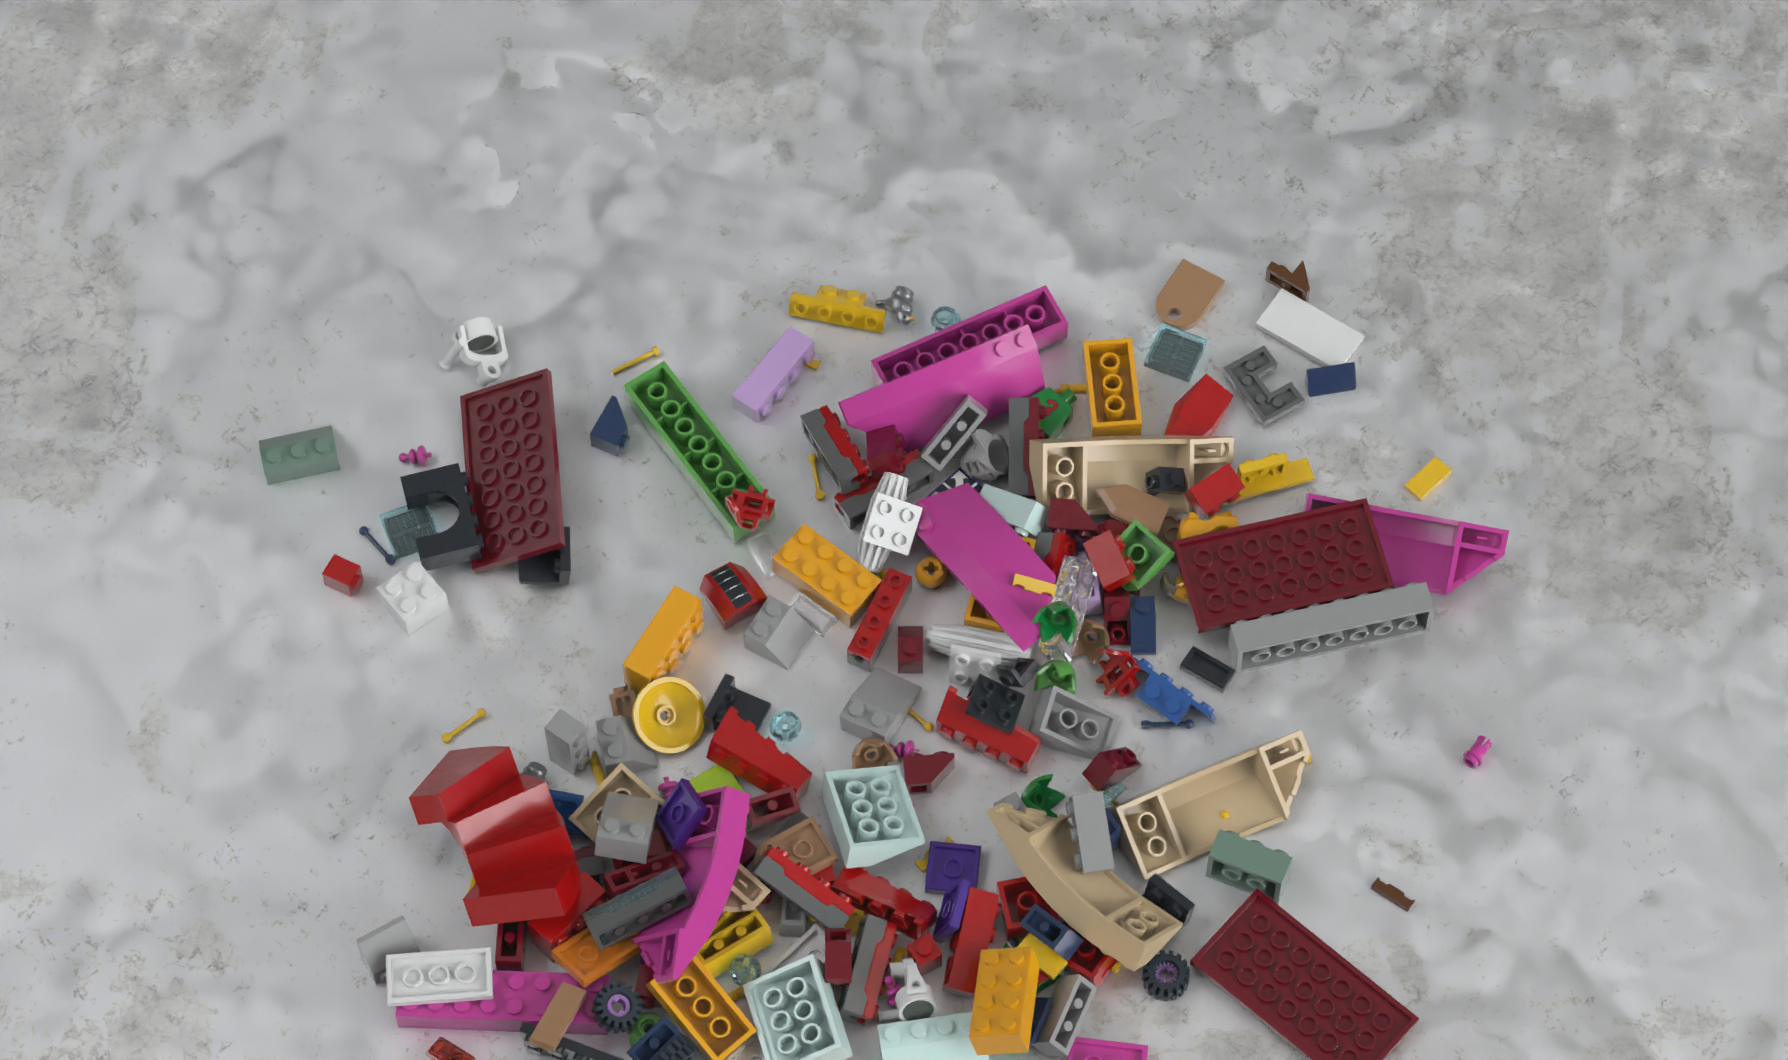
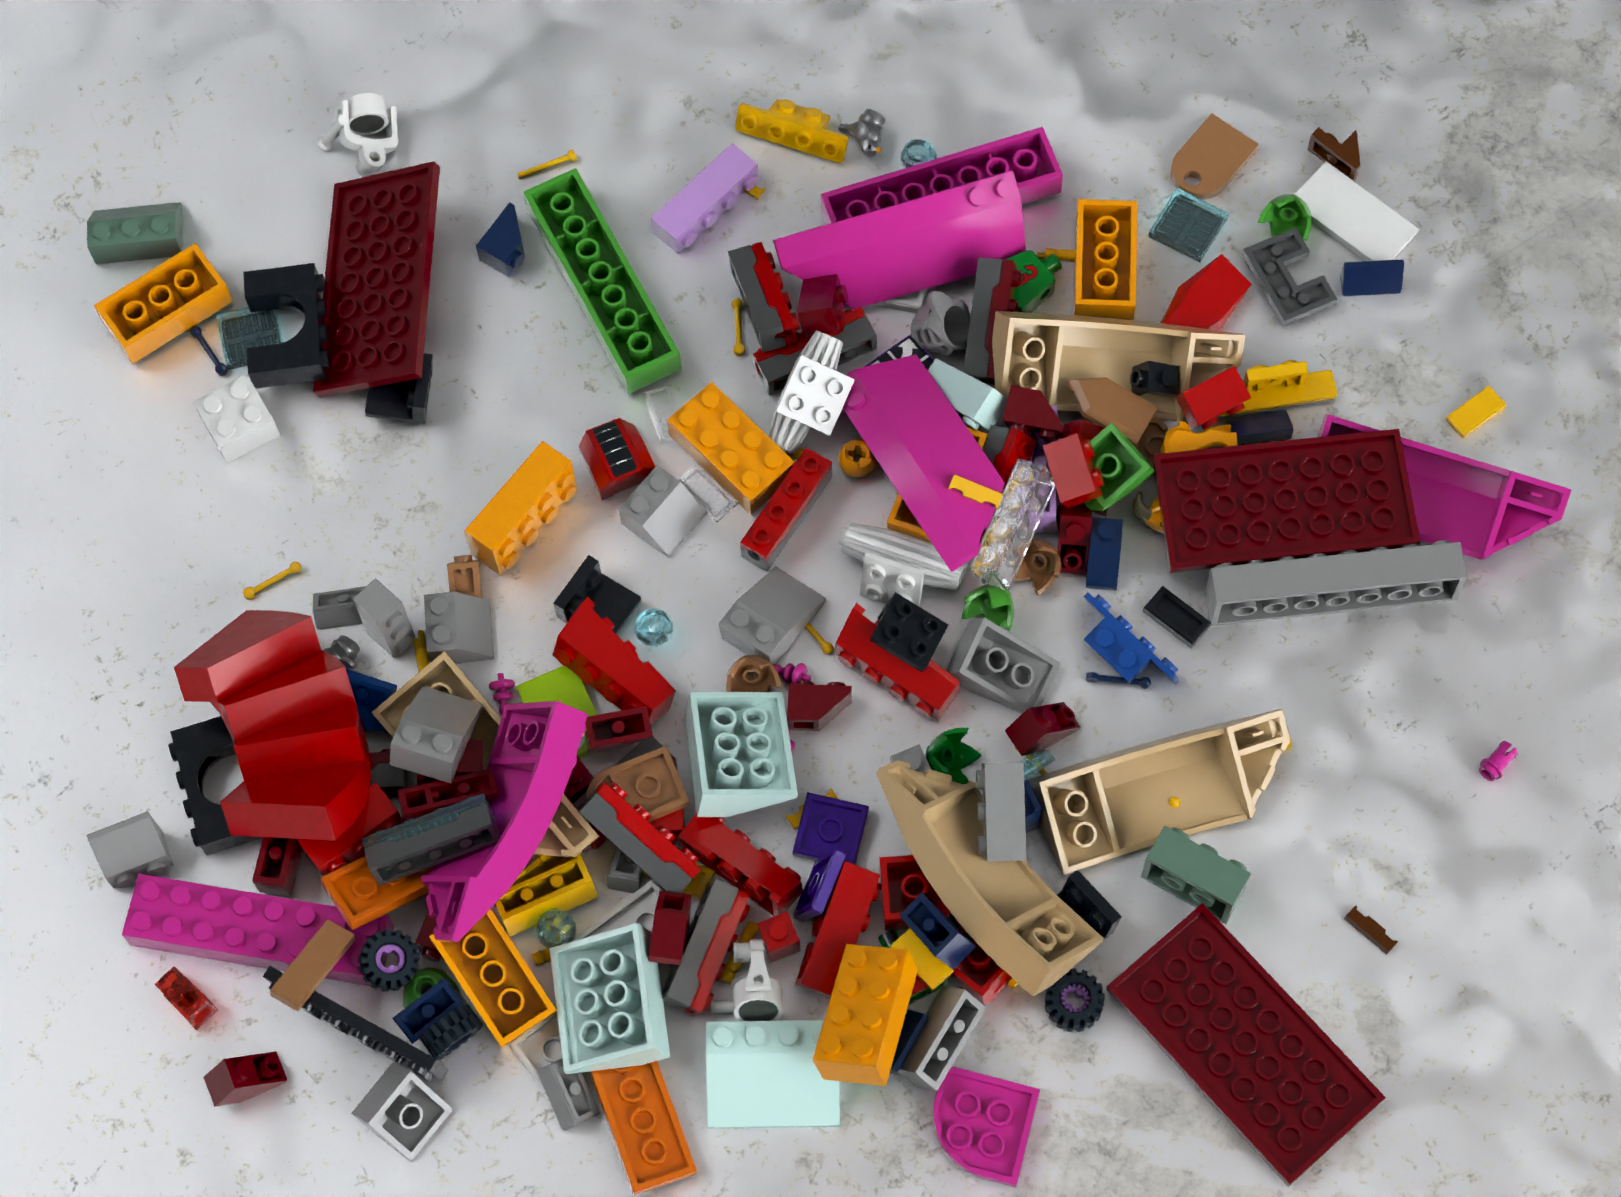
camera: 10 degrees right, 5 degrees up
red brick [322,554,364,597] -> none
white tile [386,947,493,1007] -> none
dark pink hair [399,445,432,466] -> none
yellow dish [632,677,705,754] -> none
dark purple tile [655,778,708,851] -> none
red piece [725,485,776,532] -> none
dark pink hair [885,976,902,1006] -> none
dark red slope [898,626,923,674] -> none
light grey brick [921,394,988,471] -> none
black bracket [994,657,1040,688] -> none
green piece [1032,601,1078,645] -> none
red piece [1095,649,1141,697] -> none
none -> light orange brick [94,243,233,364]
none -> black arch [168,716,263,856]
none -> light grey slope [313,586,366,630]
none -> dark blue slope [1226,410,1294,445]
none -> bright green piece [1258,194,1311,241]

